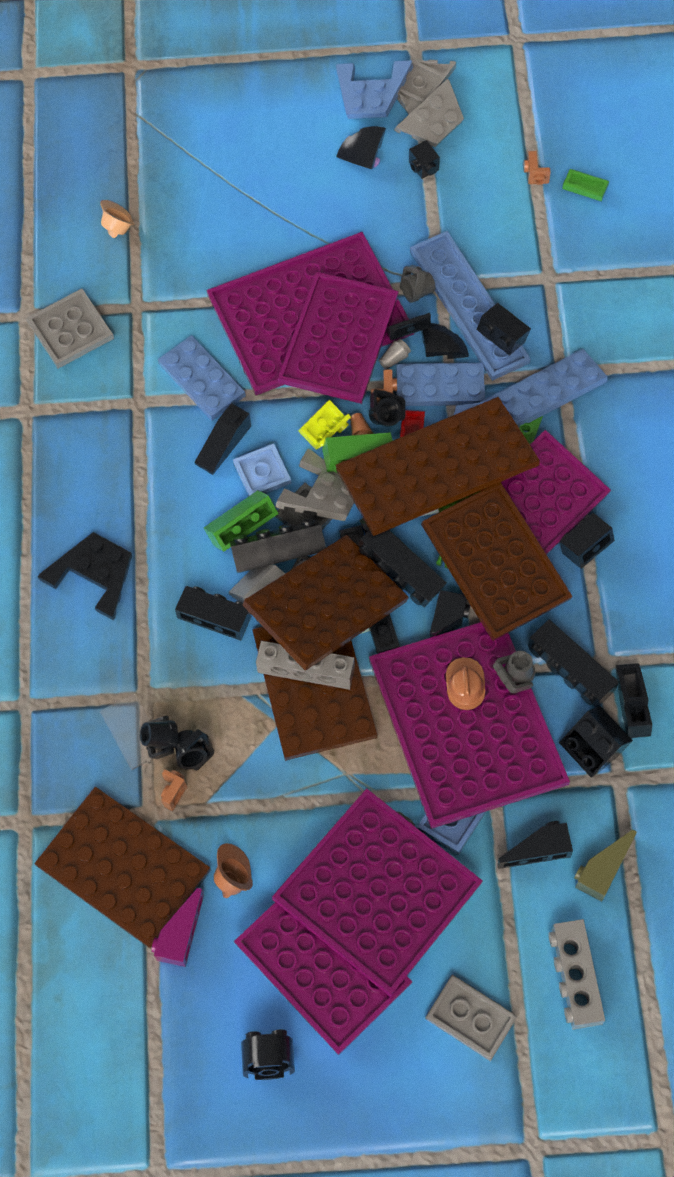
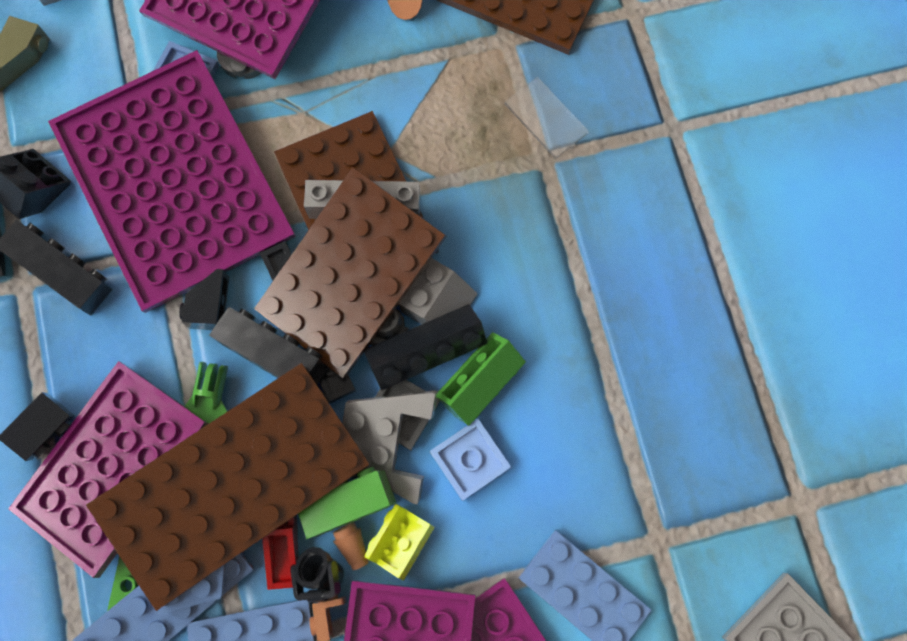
camera: 165 degrees right, 10 degrees up
black wing [37,532,132,620] -> none
black piece [140,716,178,759] -> none
nougat bracket [161,769,187,811] -> none
black brick [175,586,251,641] -> none
black piece [175,729,214,770] -> none
black slope [194,403,251,475] -> none
reddish brown plate [421,482,573,641] -> none
nougat piece [446,657,485,710] -> none
dark grey piece [493,651,535,693] -> none
black slope [497,821,573,869] -> none

